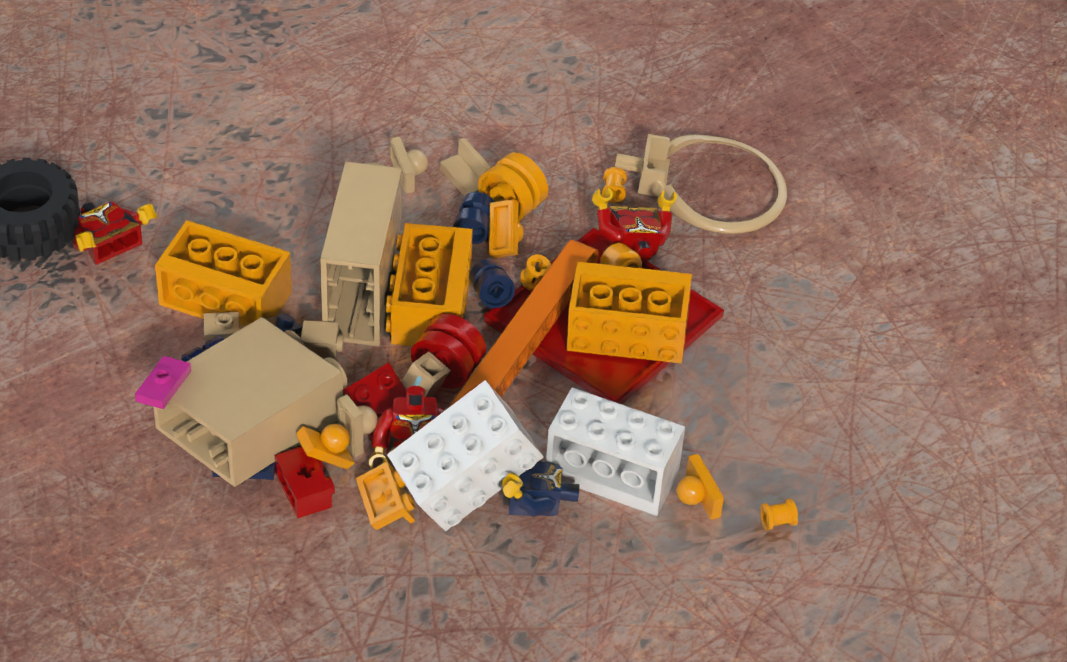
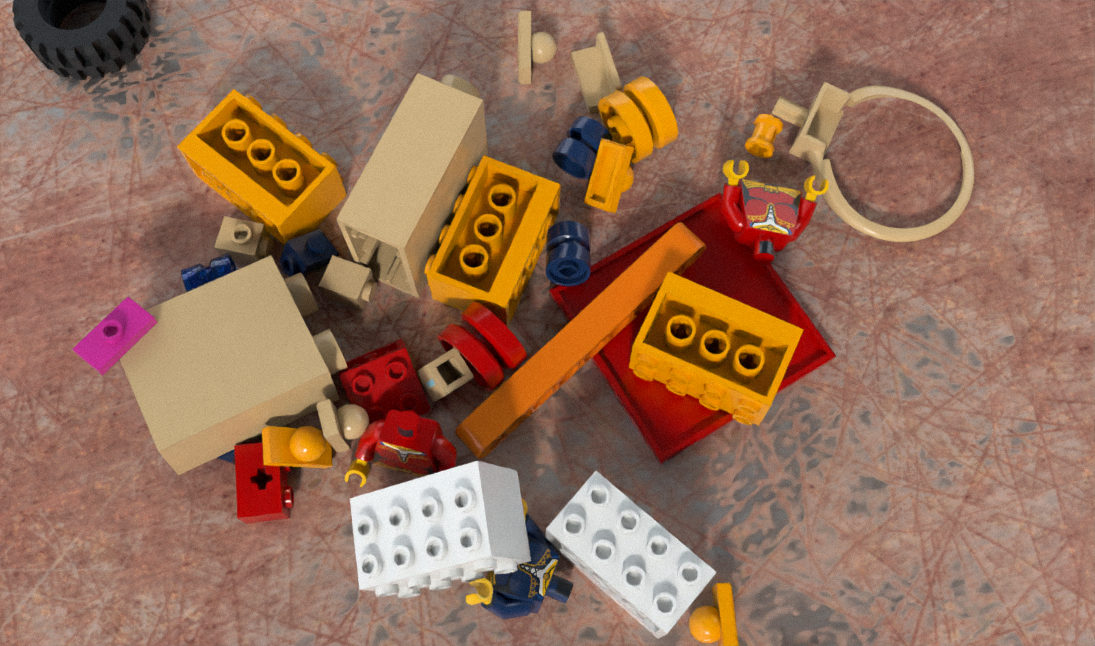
camera: 20 degrees right, 25 degrees up
red torso [73,202,158,265] -> none
light orange bracket [355,462,416,531] -> none
light orange bush [519,254,551,290] -> none
light orange head [600,243,642,268] -> none

